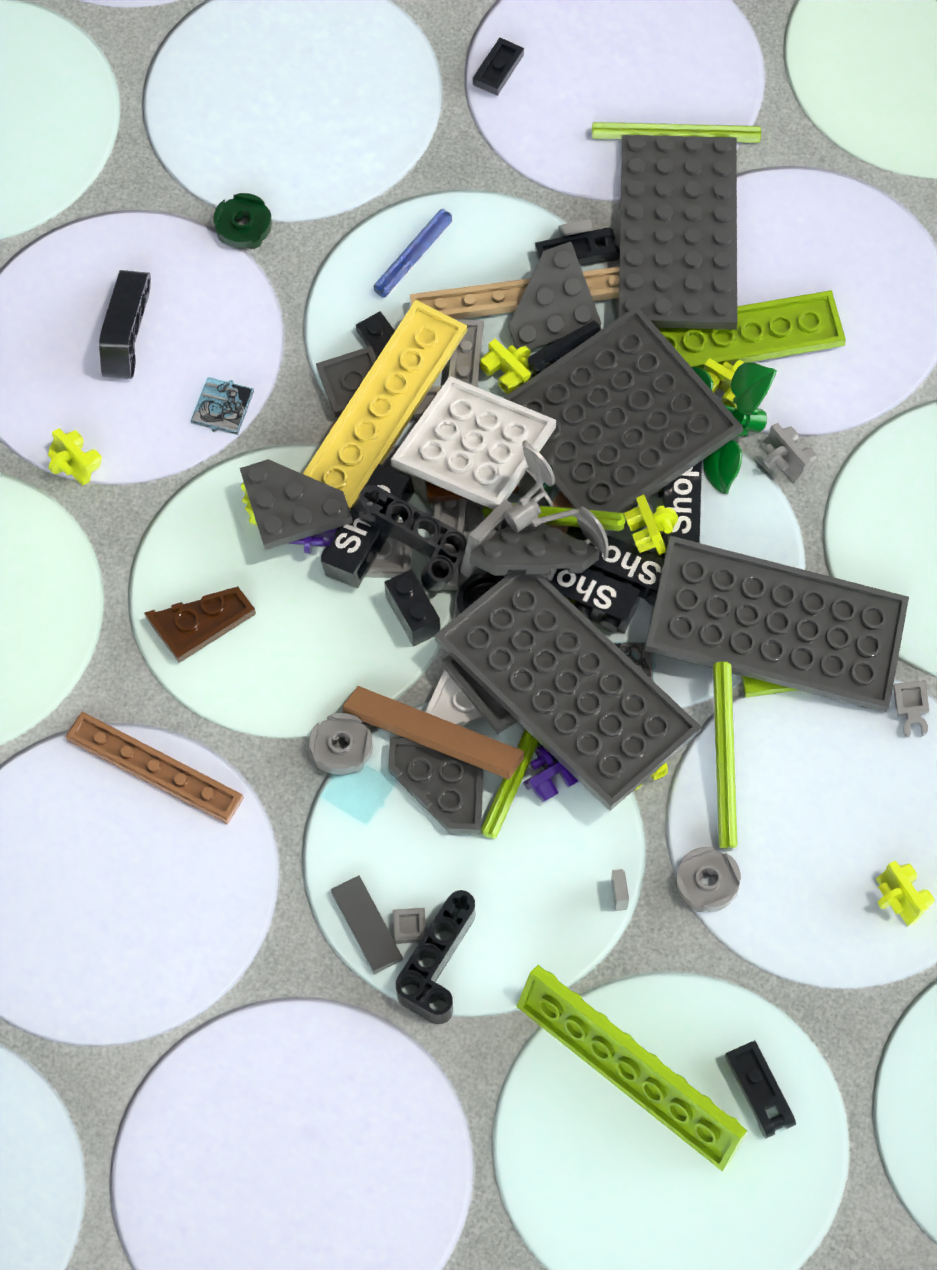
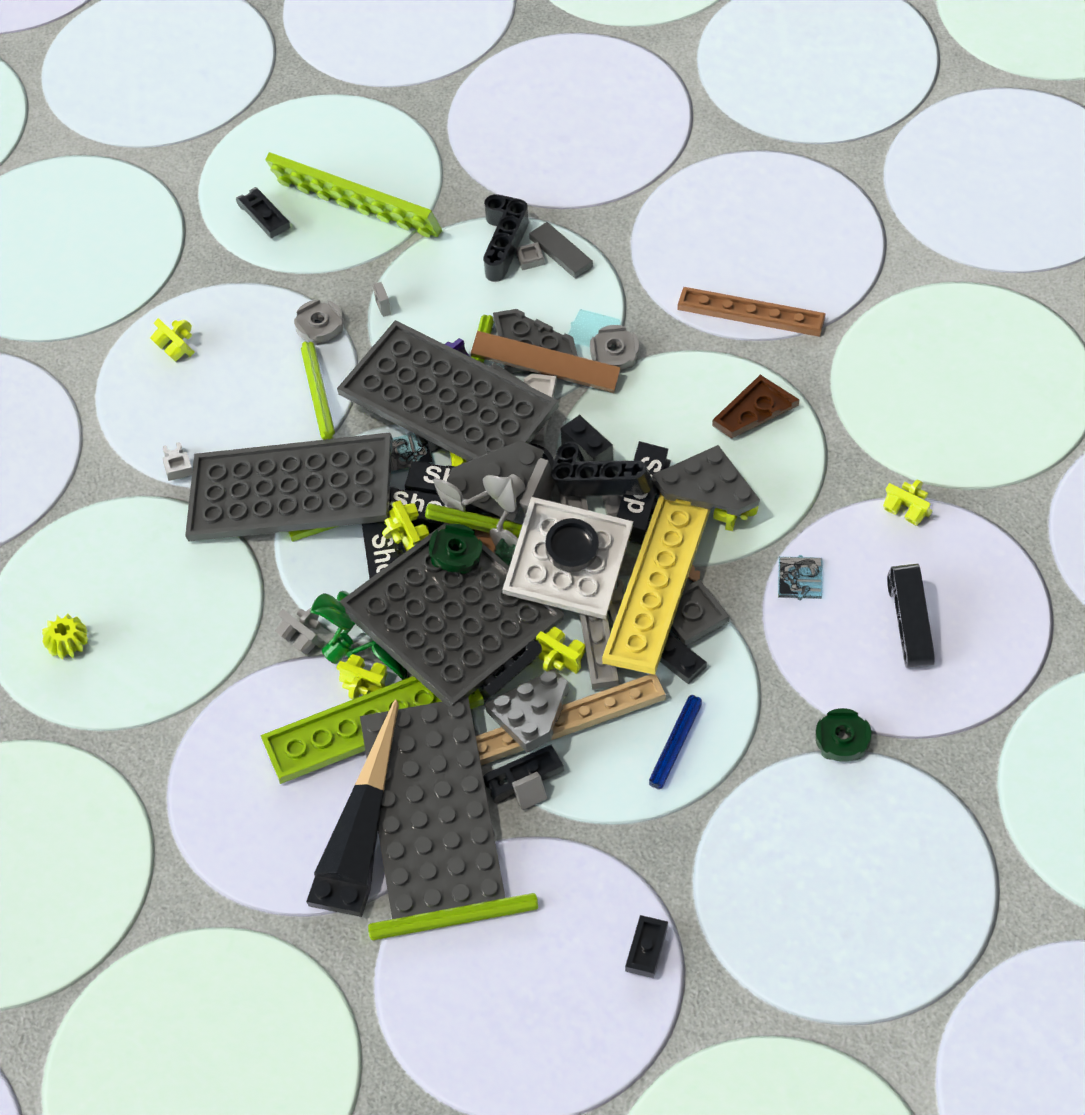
camera: 170 degrees right, 10 degrees down
none -> black plate [306,700,399,917]
none -> dark green plate [429,524,482,574]
none -> black piece [545,518,599,572]

